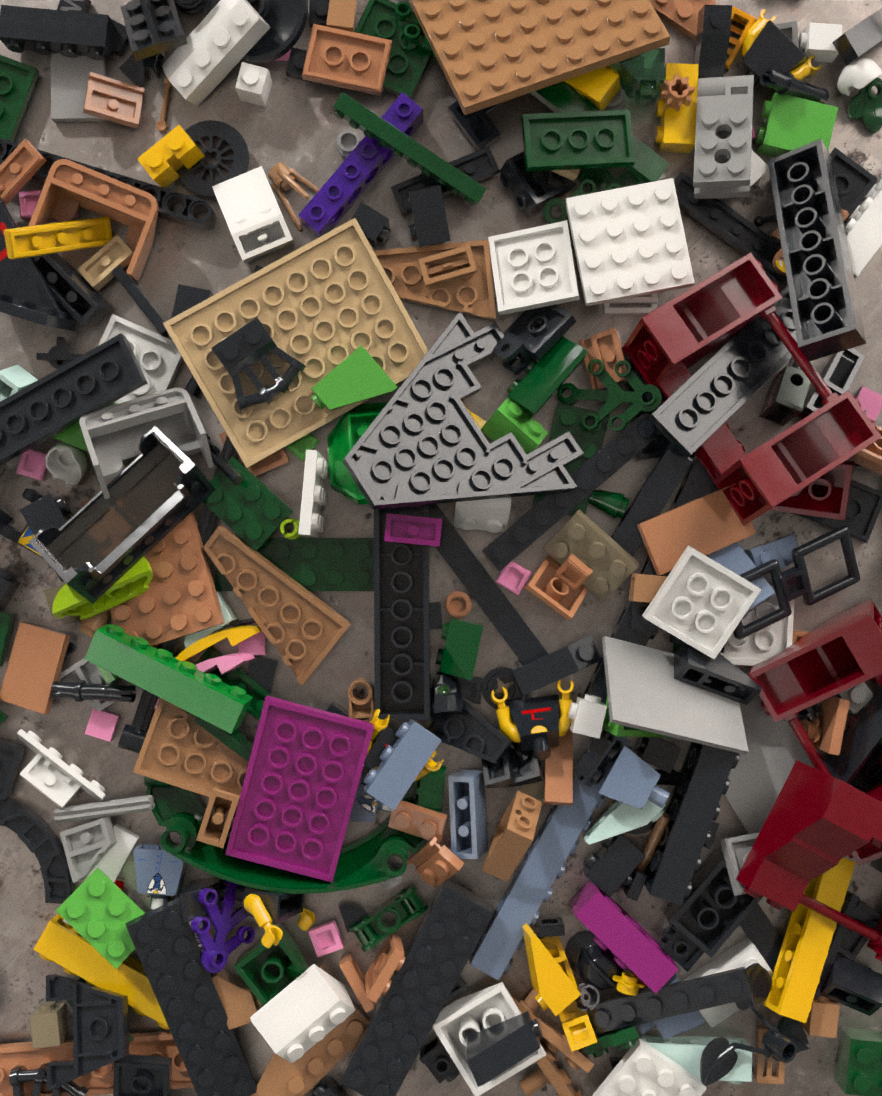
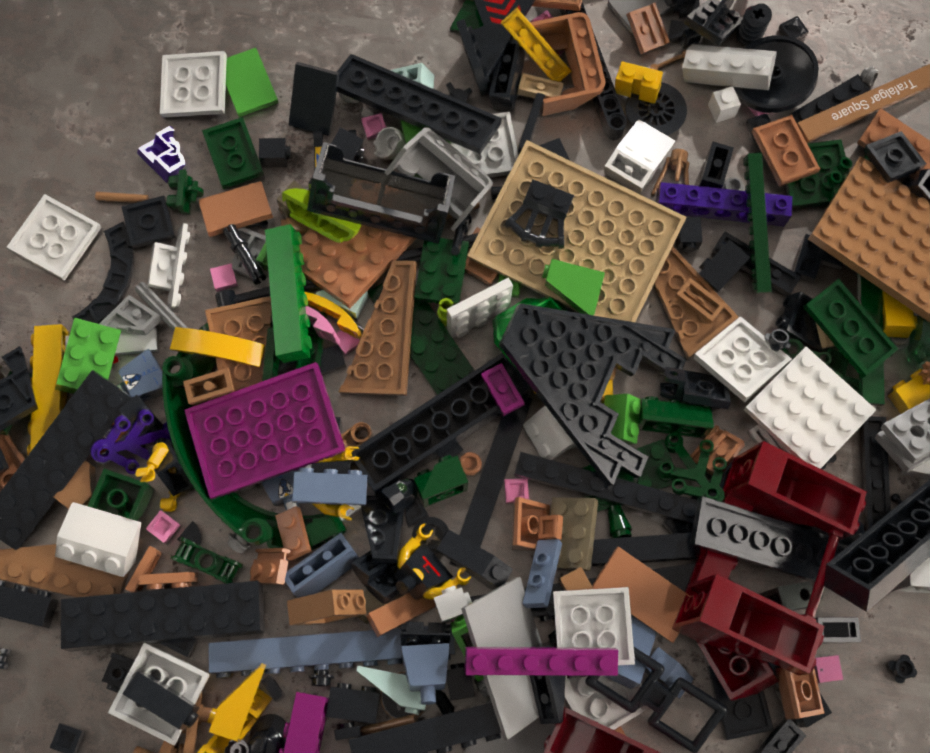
camera: 50 degrees right, 15 degrees down
none -> yellow slope [170,327,265,368]
none -> black plate [309,670,334,687]
none -> magenta plate [465,647,618,676]
none -> sand blue plate [523,539,562,608]
none -> black brick [698,141,734,189]
none -> black plate [764,329,791,352]

